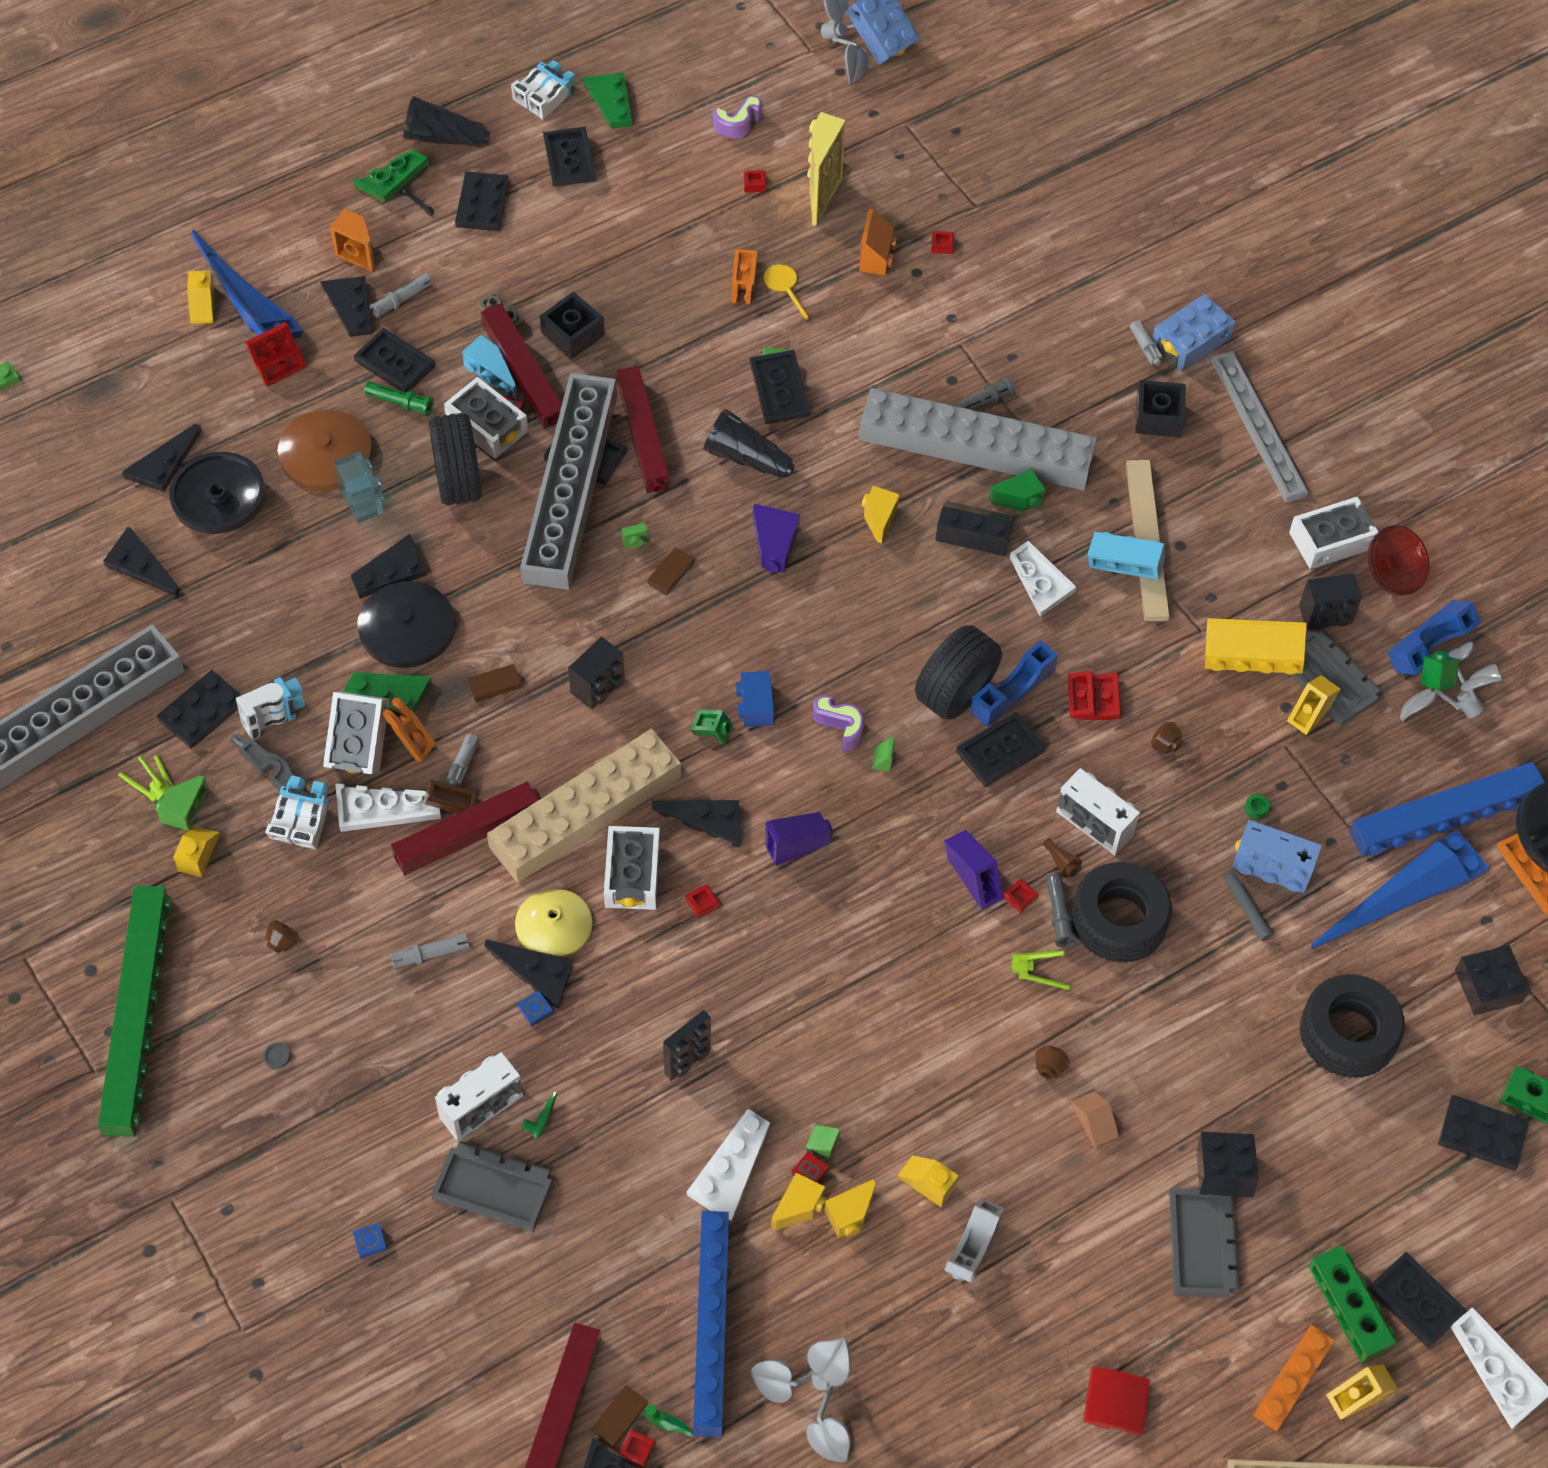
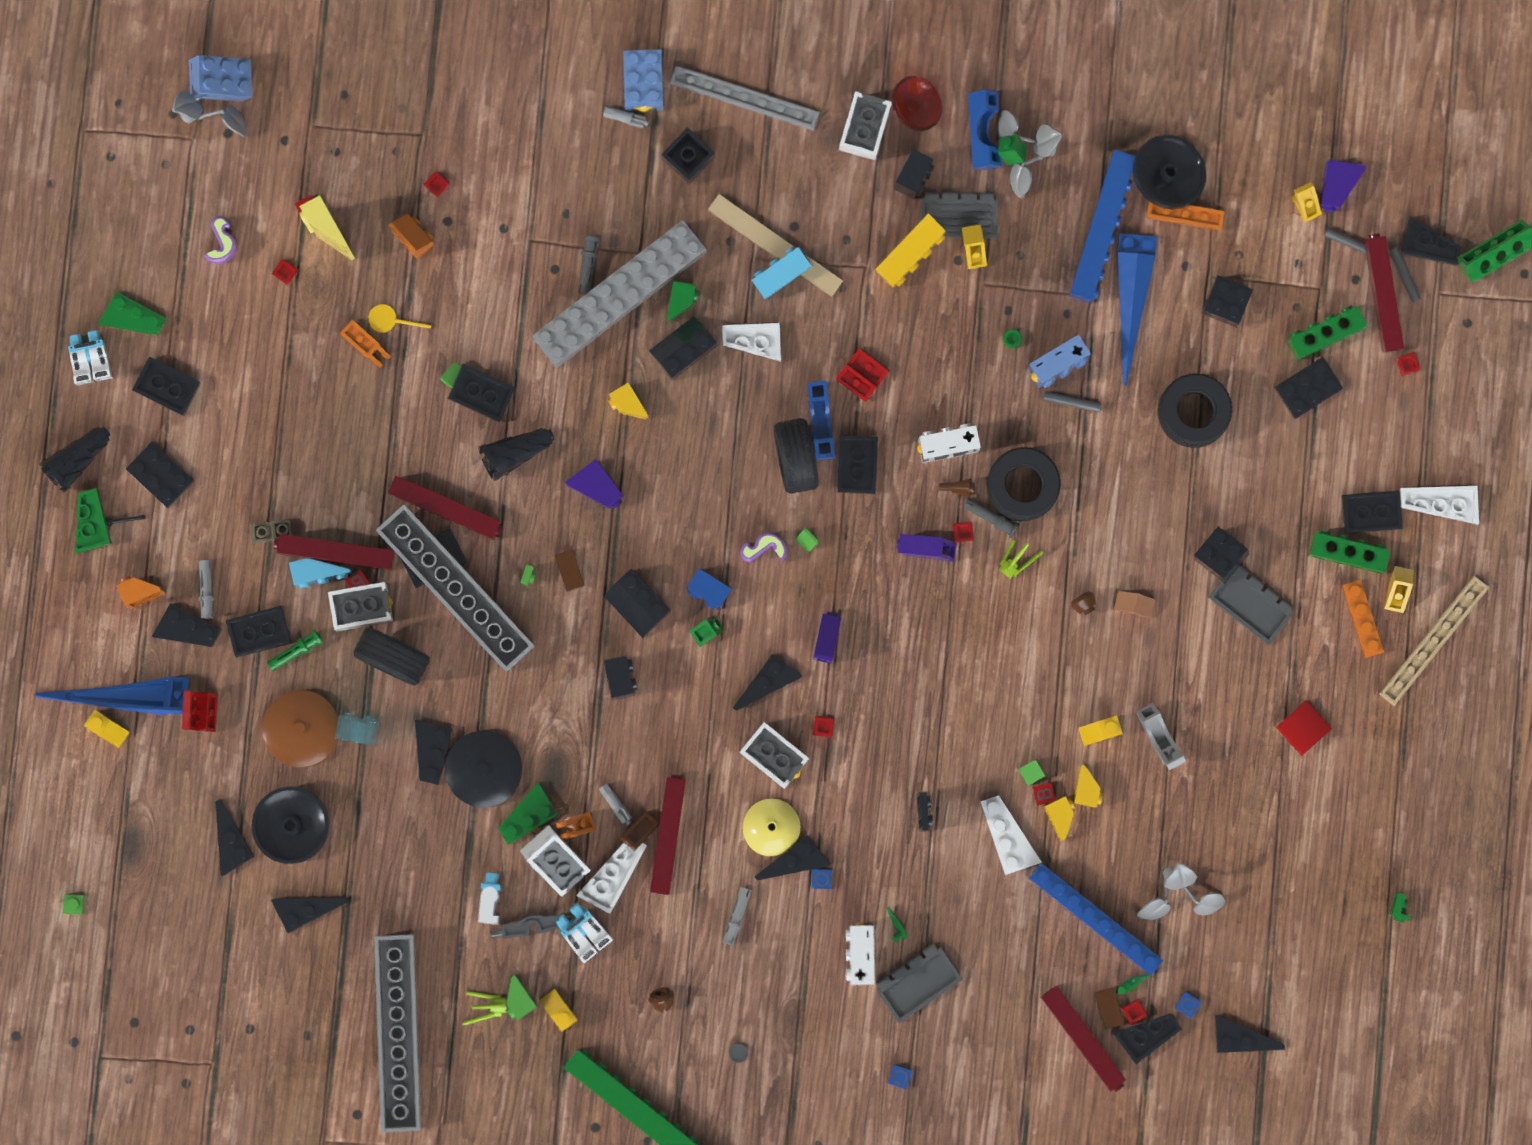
camera: 55 degrees left, 25 degrees up
black plate [156,669,242,749] -> none
reddish brown tile [467,664,522,702] -> none
tan brick [487,728,681,883] -> none
black brick [540,291,605,359] -> none
reddish brown cone [1151,722,1183,754] -> none
none -> black slope [604,569,671,638]

